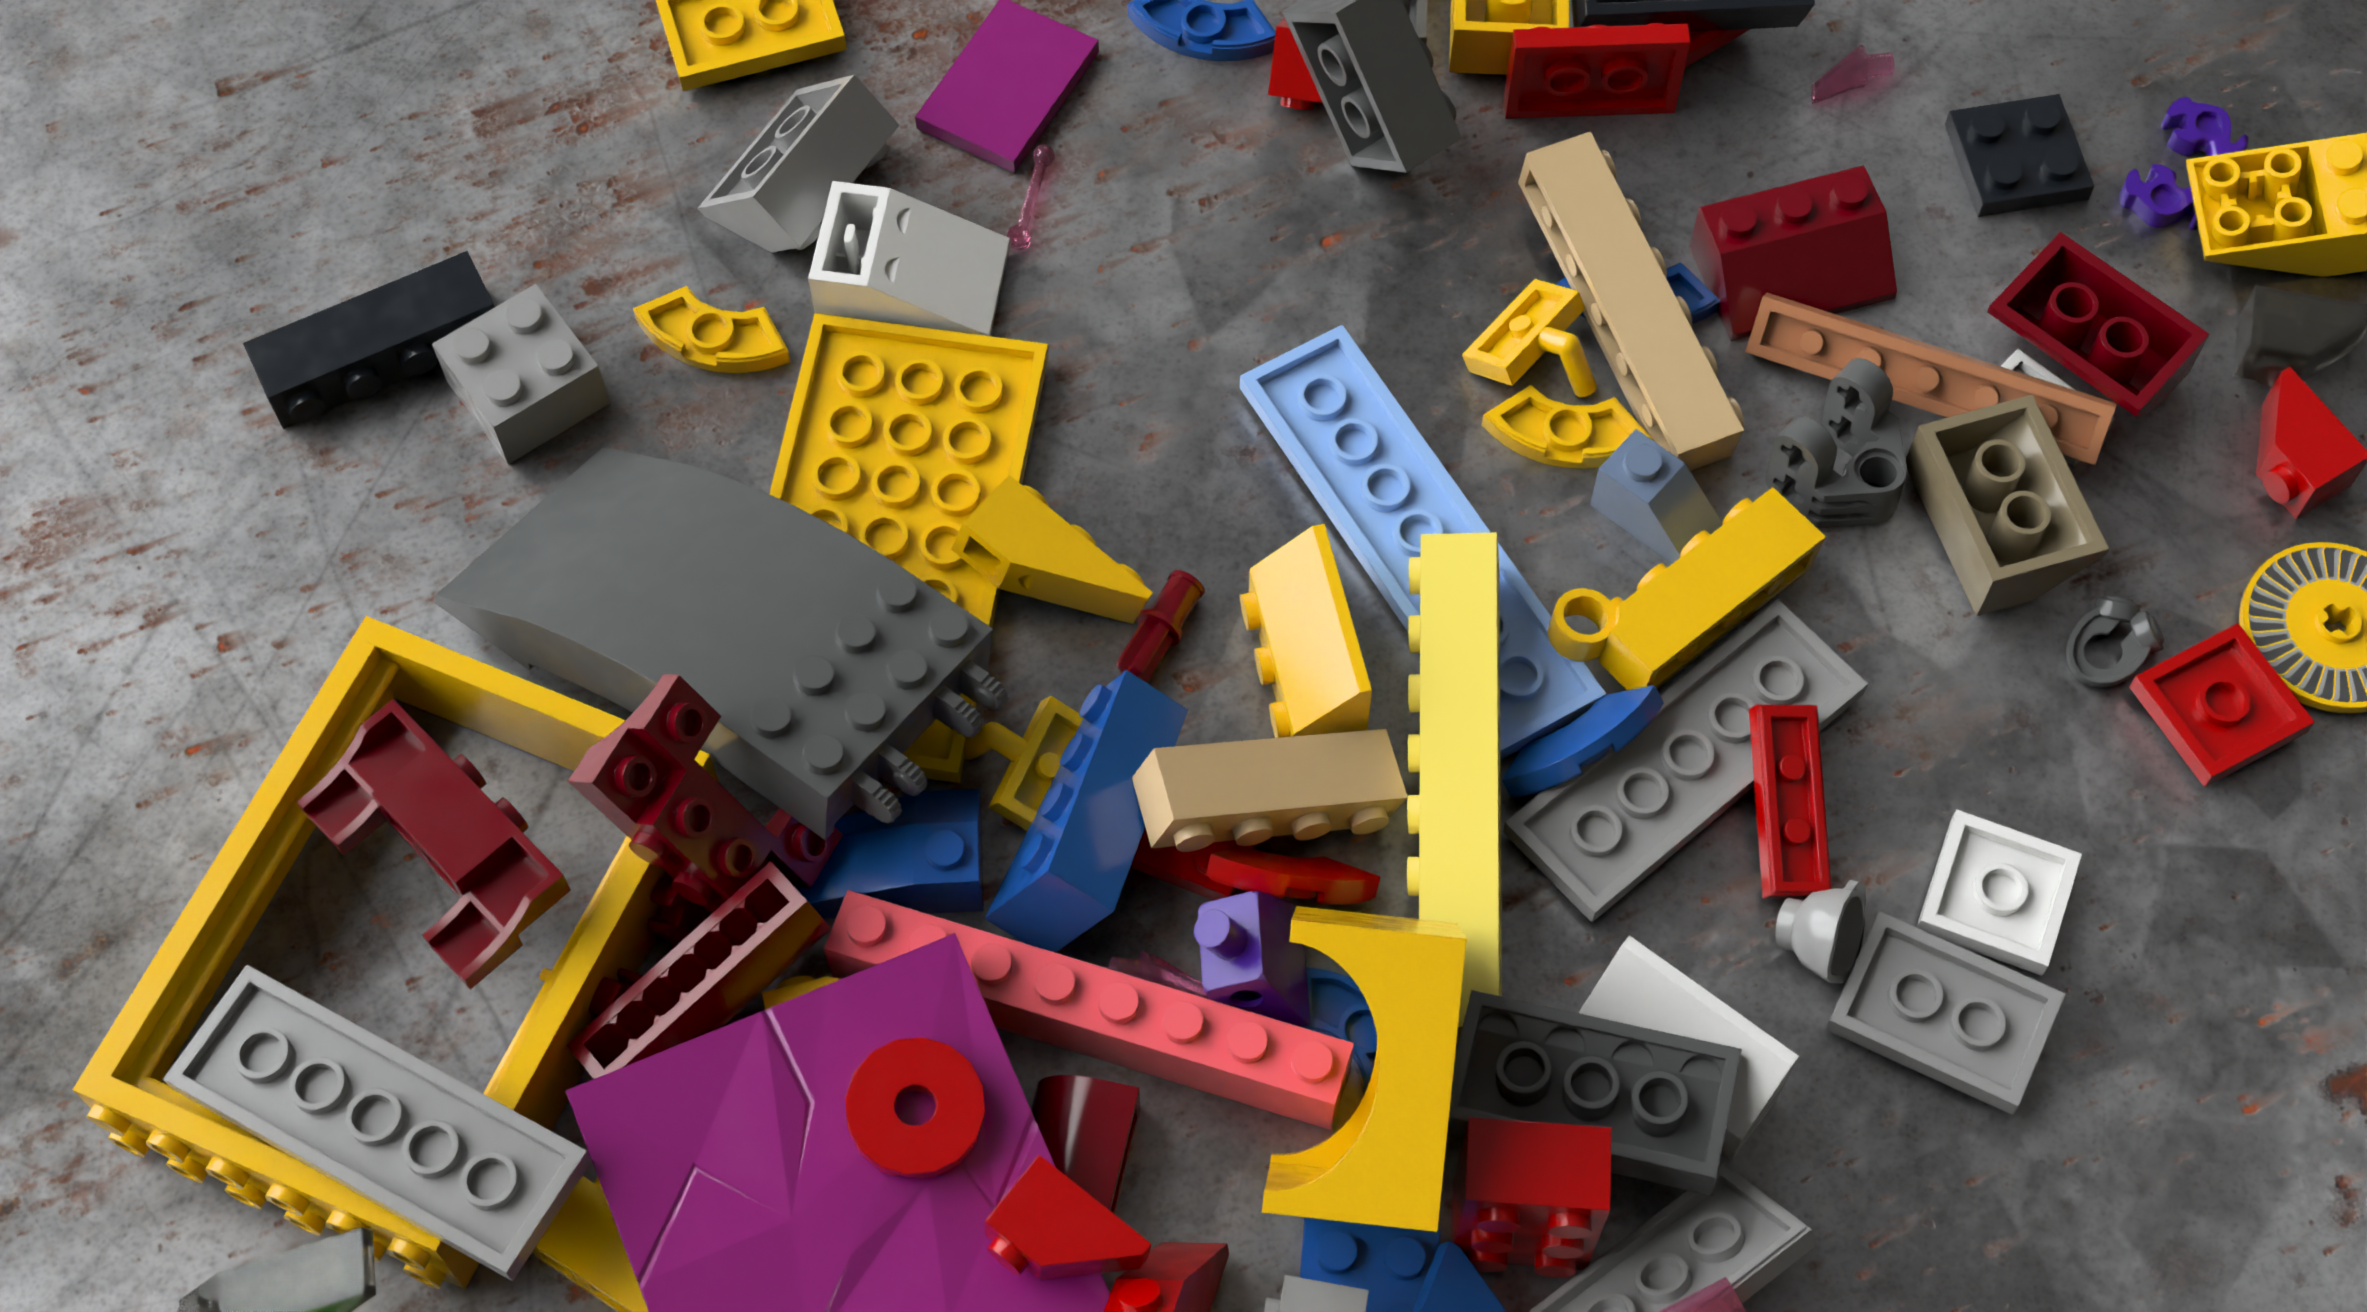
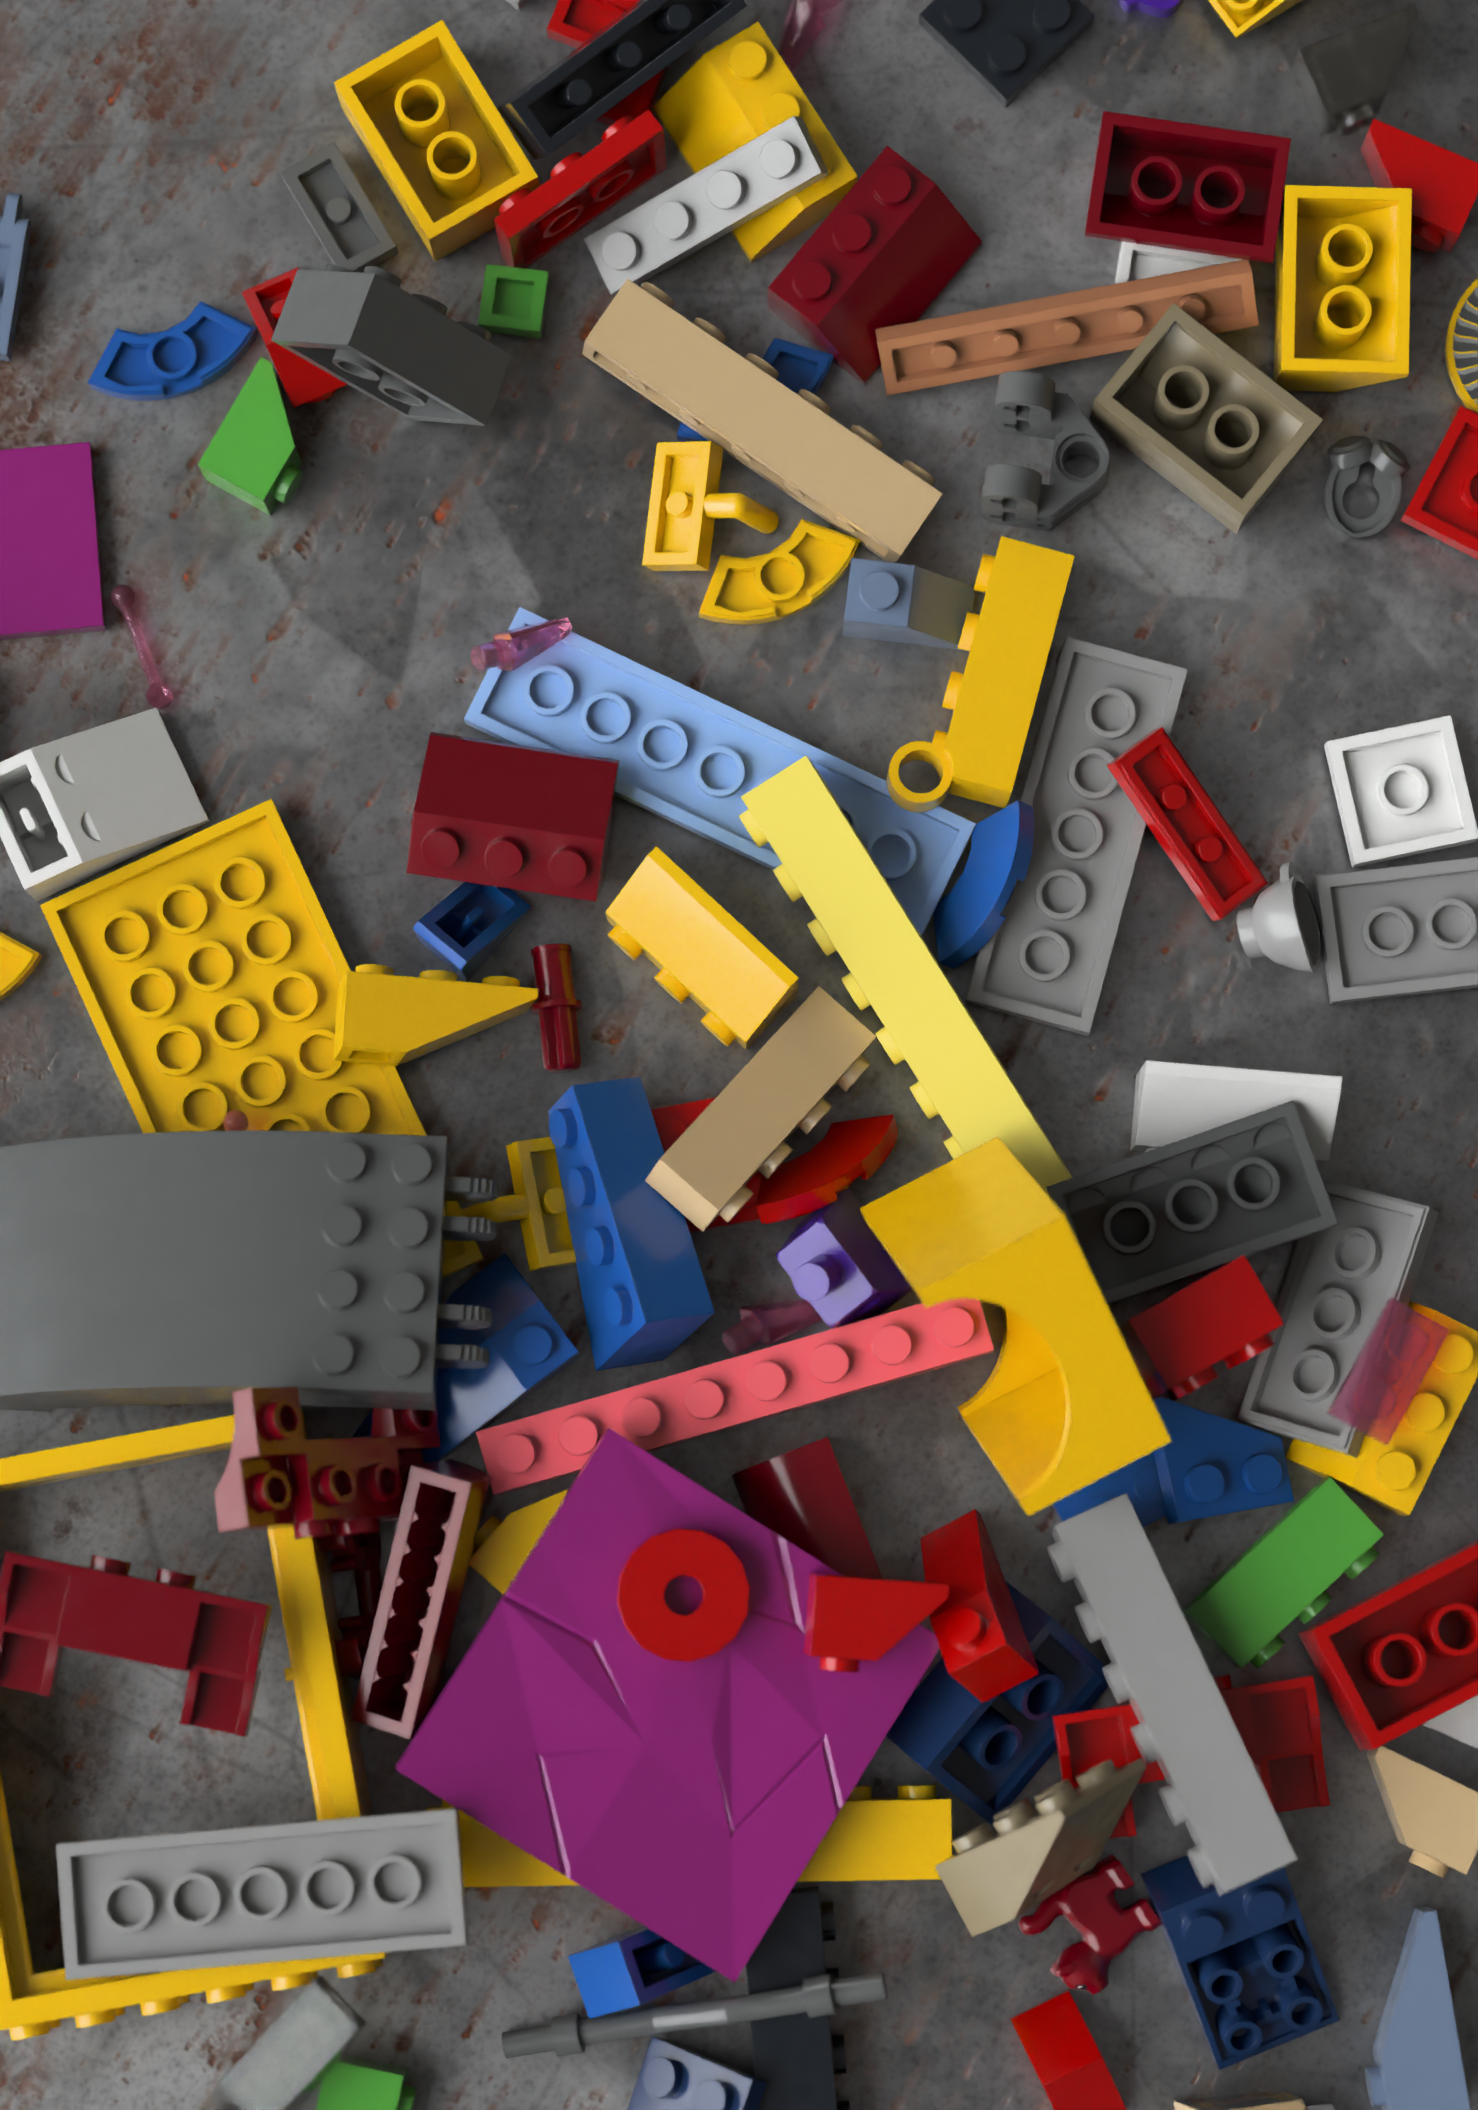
camera: 30 degrees left, 20 degrees up
none -> bright green slope [198,357,303,516]
none -> dark red slope [406,732,620,901]
none -> blue slope [413,882,531,982]
none -> clear pink bar [471,617,573,671]
none -> bright green plate [478,264,550,339]
none -> light grey plate [584,116,829,295]
none -> yellow slope [653,22,858,263]
none -> yellow slope [1273,185,1412,392]

